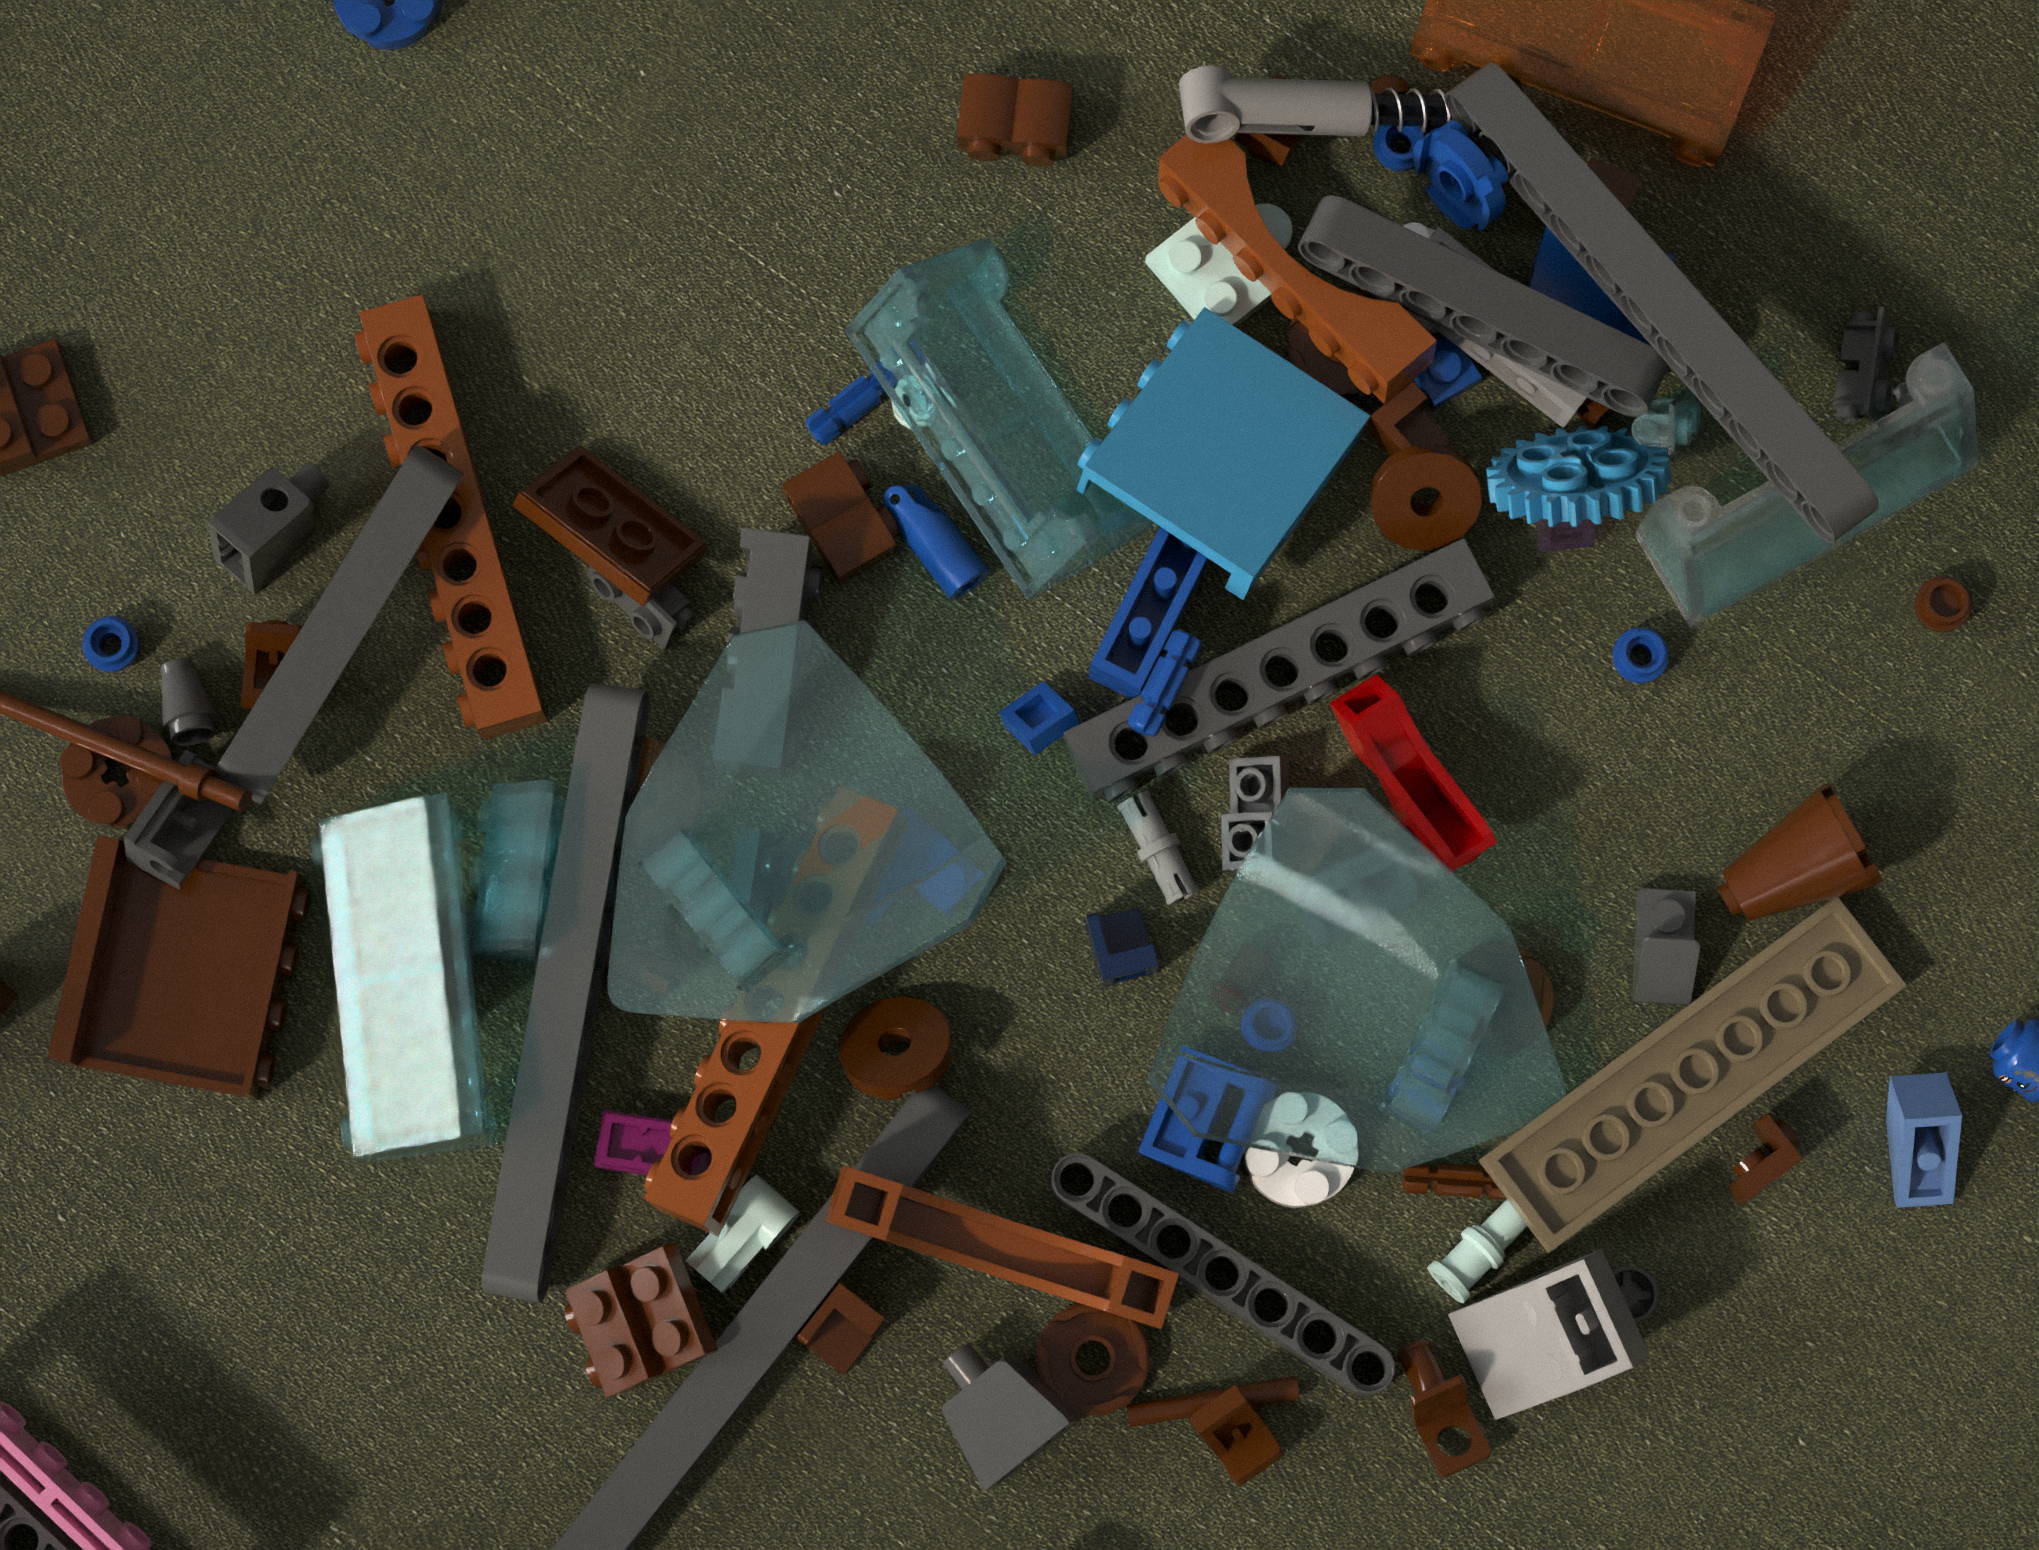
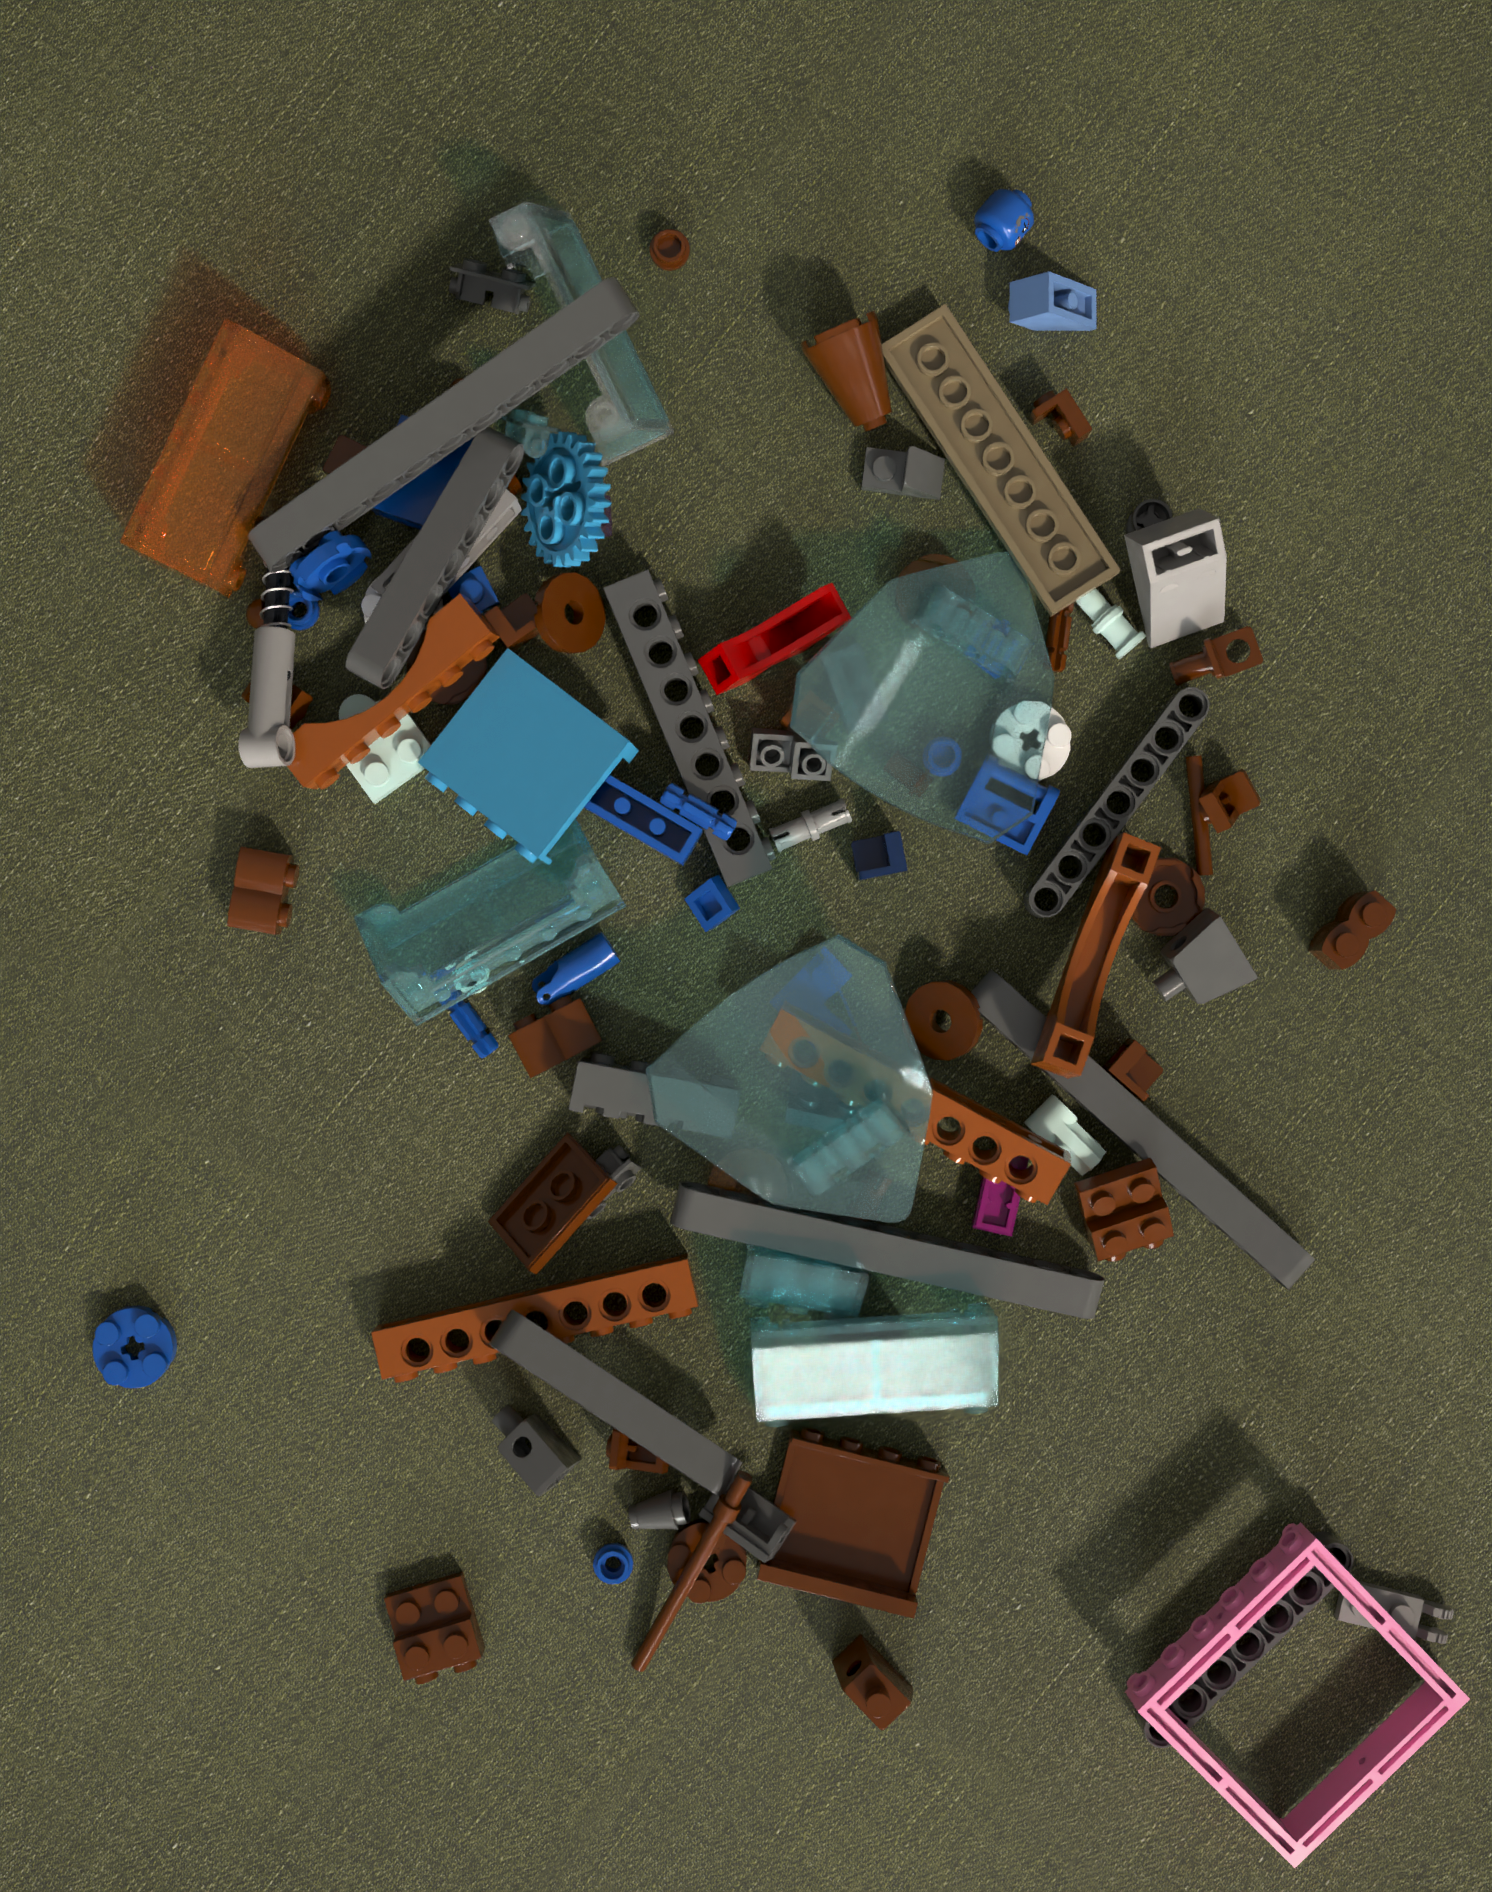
camera: 90 degrees left, 10 degrees up
blue plate [1612,627,1669,684] -> none

